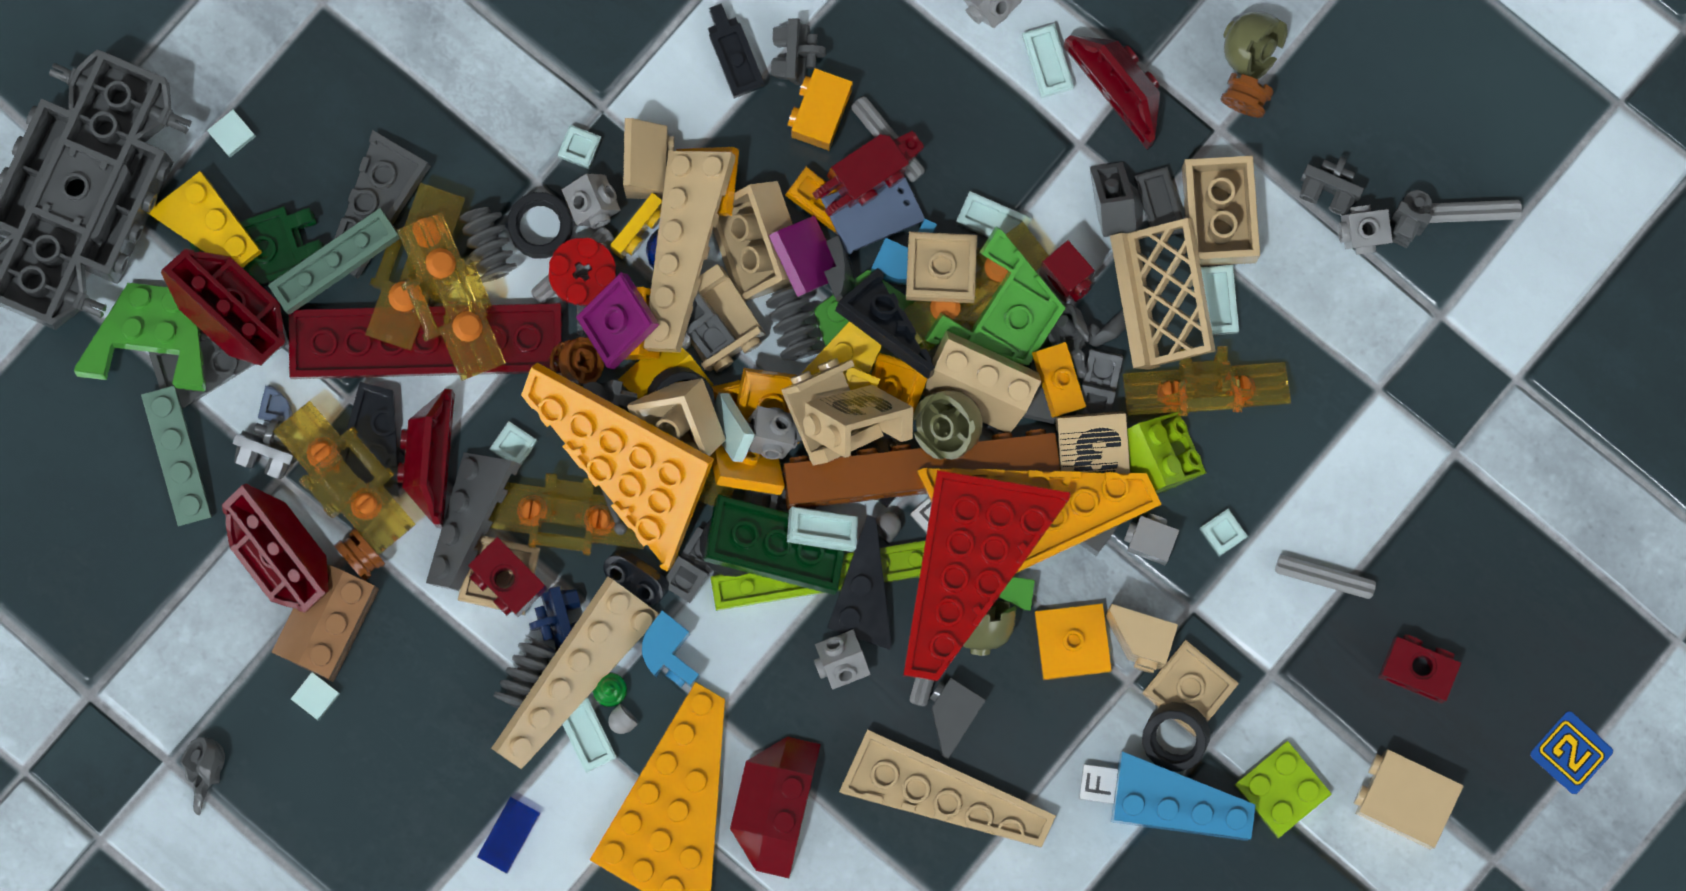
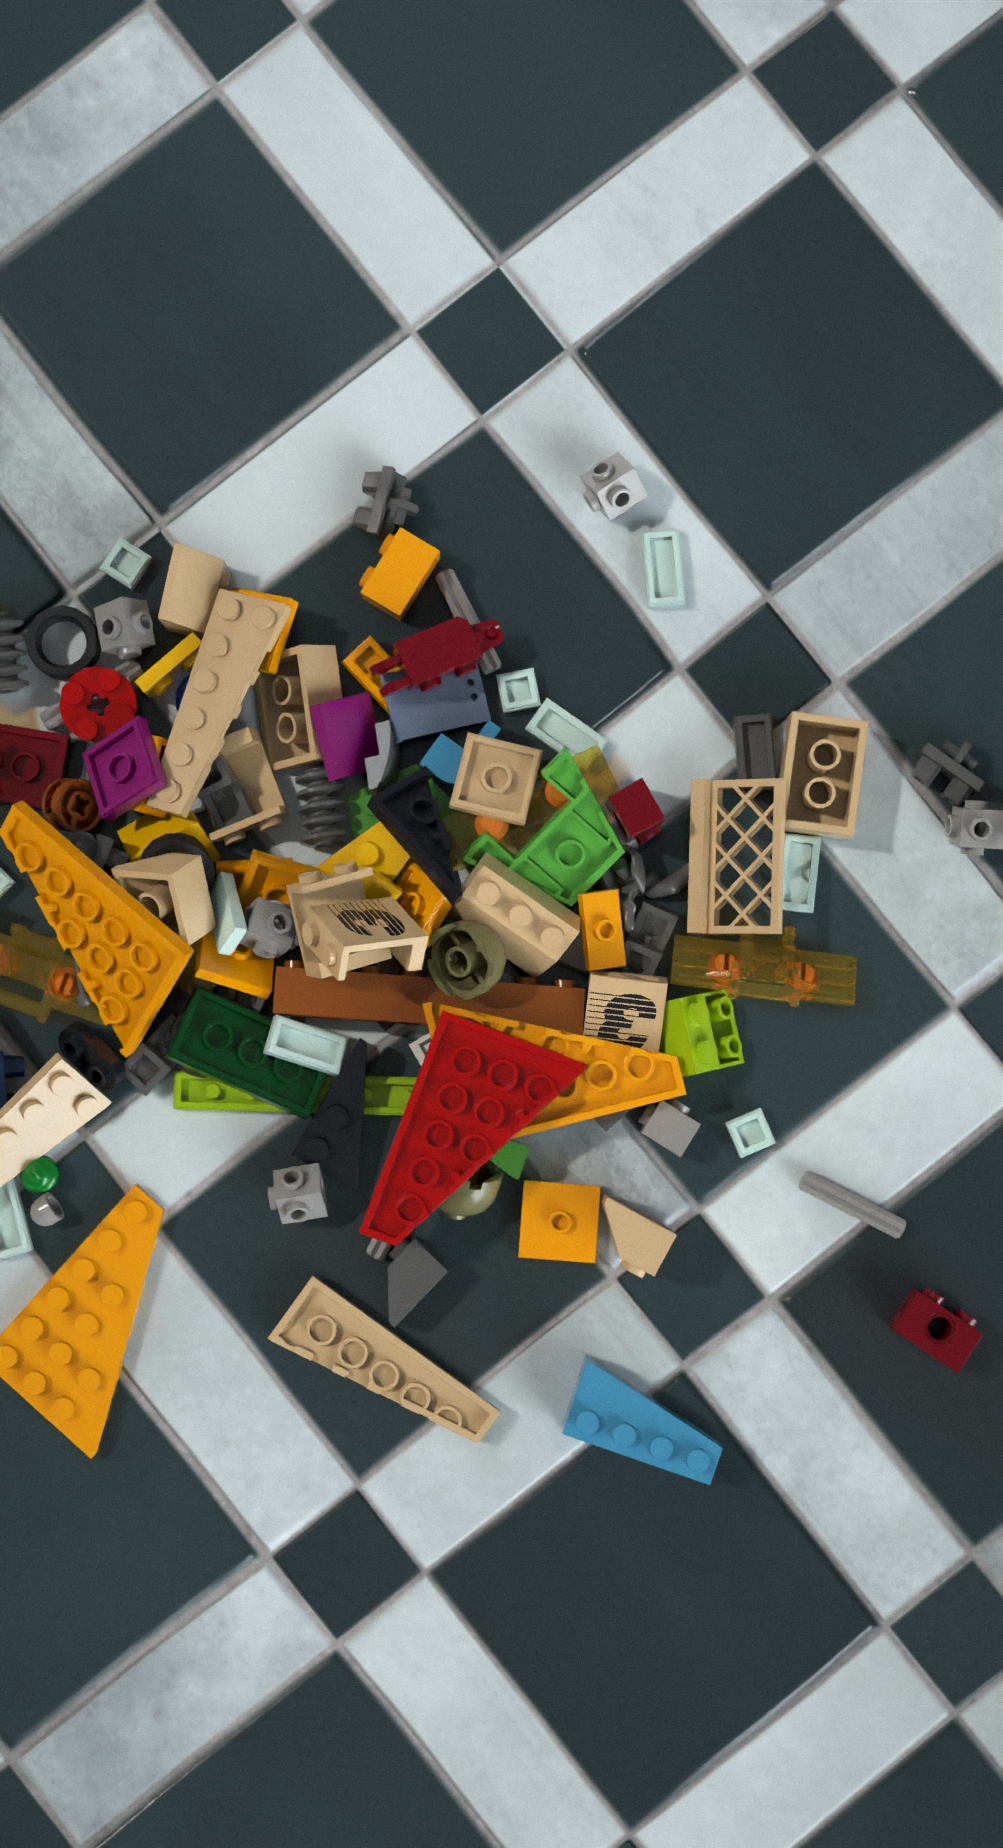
camera: 10 degrees right, 5 degrees up
dark azure brick [642,611,700,688] -> none
black hinge [708,3,765,99] -> none
dark red wedge [730,737,821,879] -> none
light grey hinge [876,512,901,542] -> none
dark red wedge [1063,35,1160,150] -> none
white tile [1079,765,1118,804] -> none
dark grey slope [1090,162,1137,237] -> none
tan plate [1142,640,1239,737] -> none
black tyre [1142,702,1210,772] -> none
dark orange wheel [1220,73,1274,118] -> none
olive cylinder [1223,11,1287,79] -> none
lime plate [1234,741,1332,838] -> none
tan brick [1354,750,1463,850] -> none
none -> light aqua tile [496,668,541,714]

